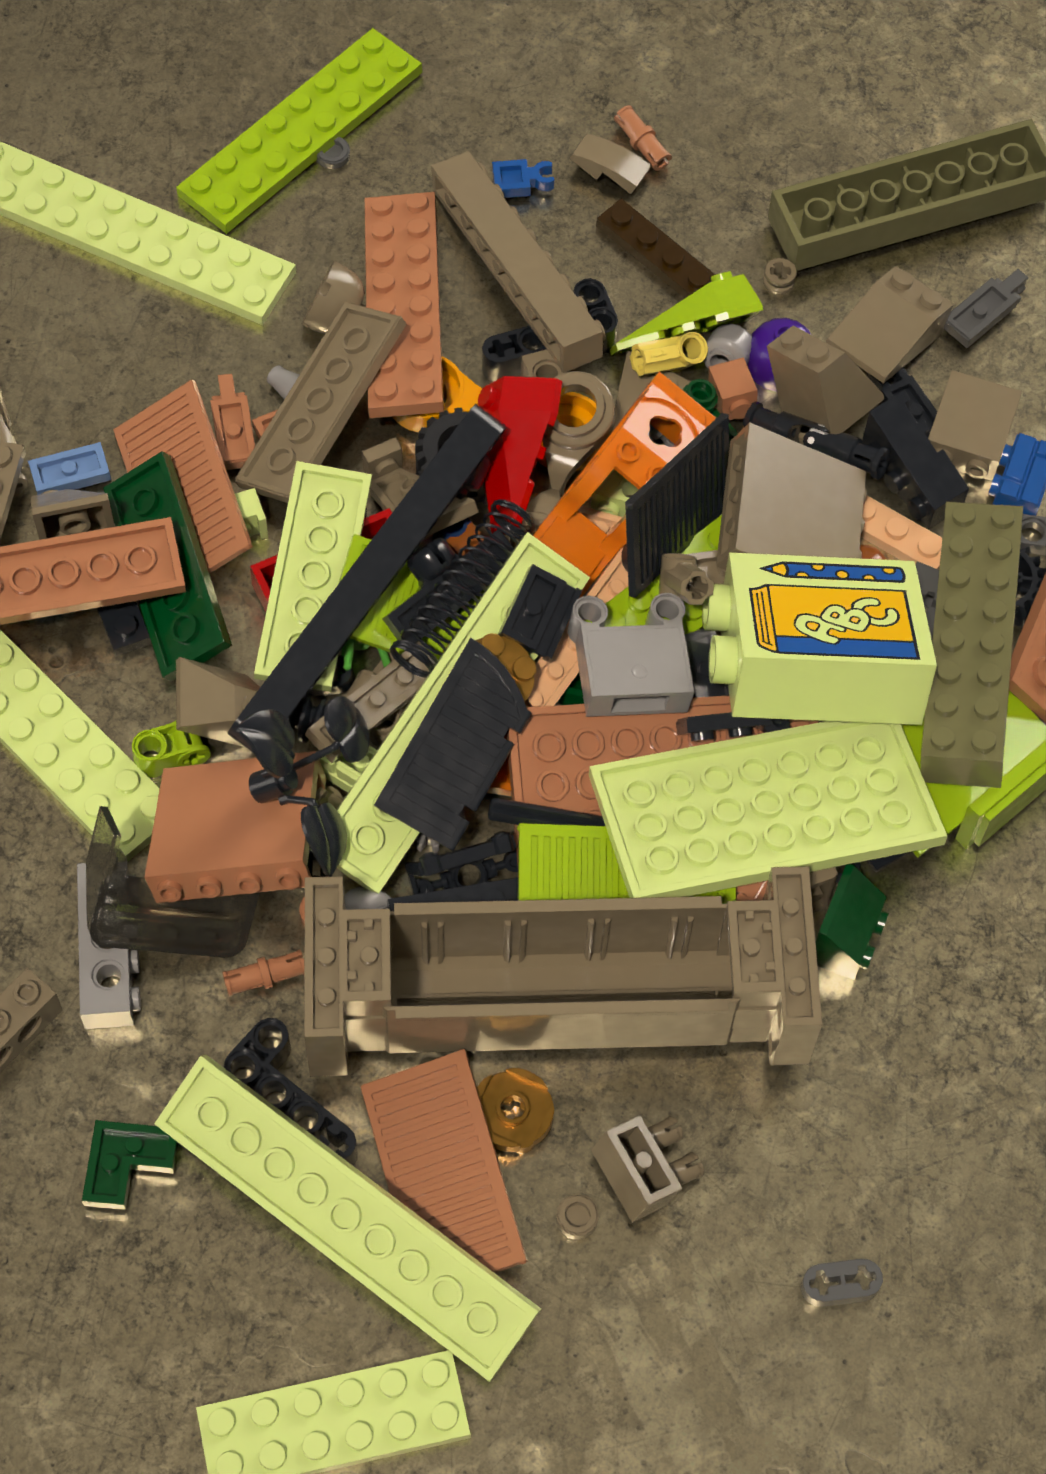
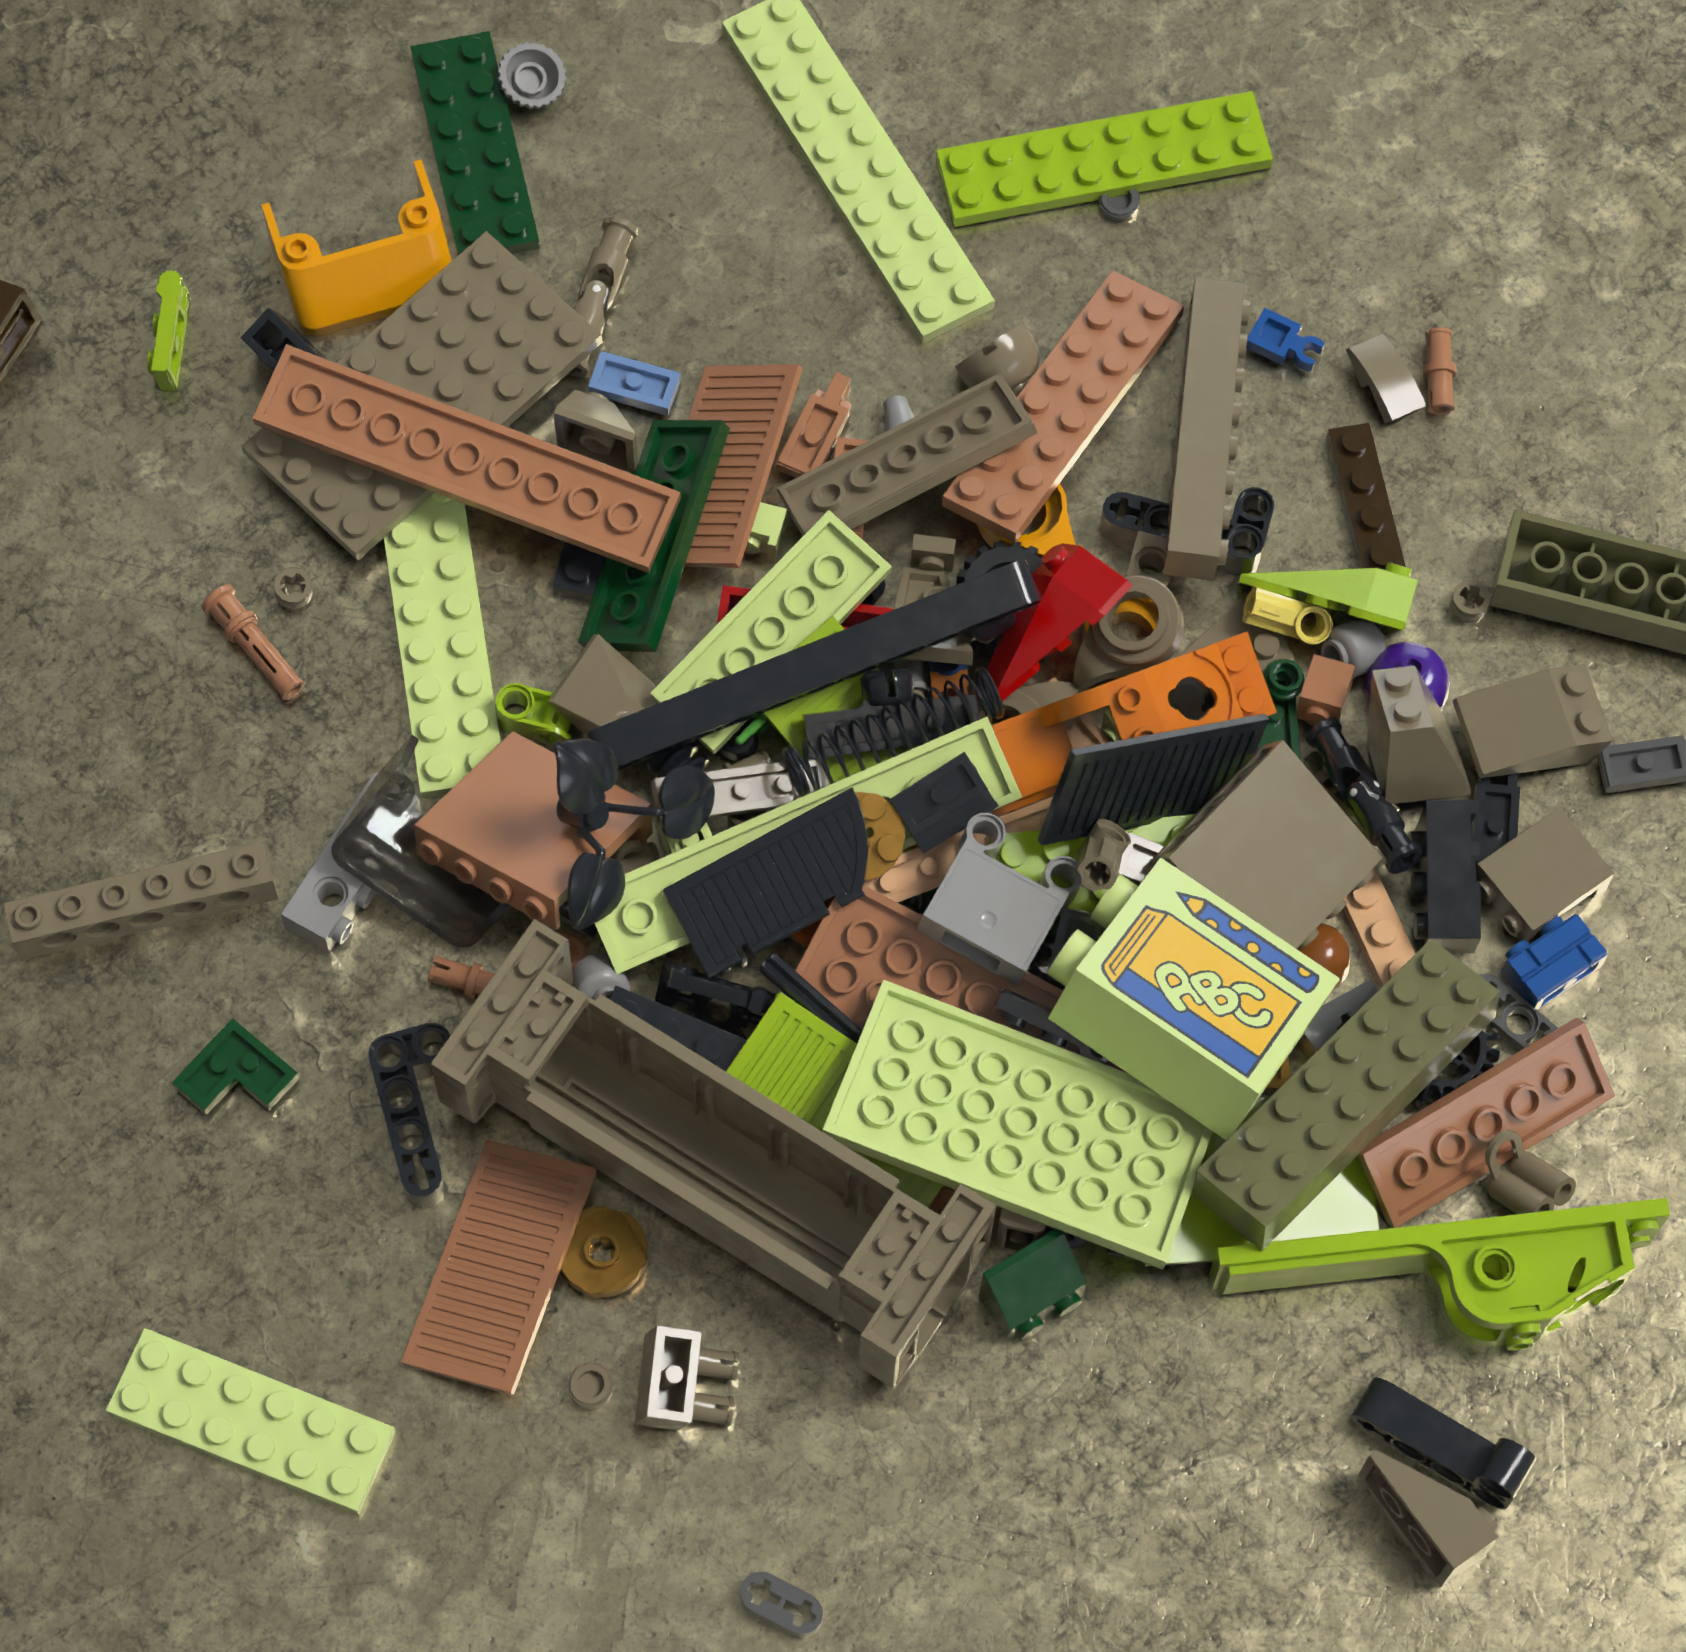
camera: 35 degrees right, 5 degrees up
yellowish green plate [154,1054,542,1382] -> none

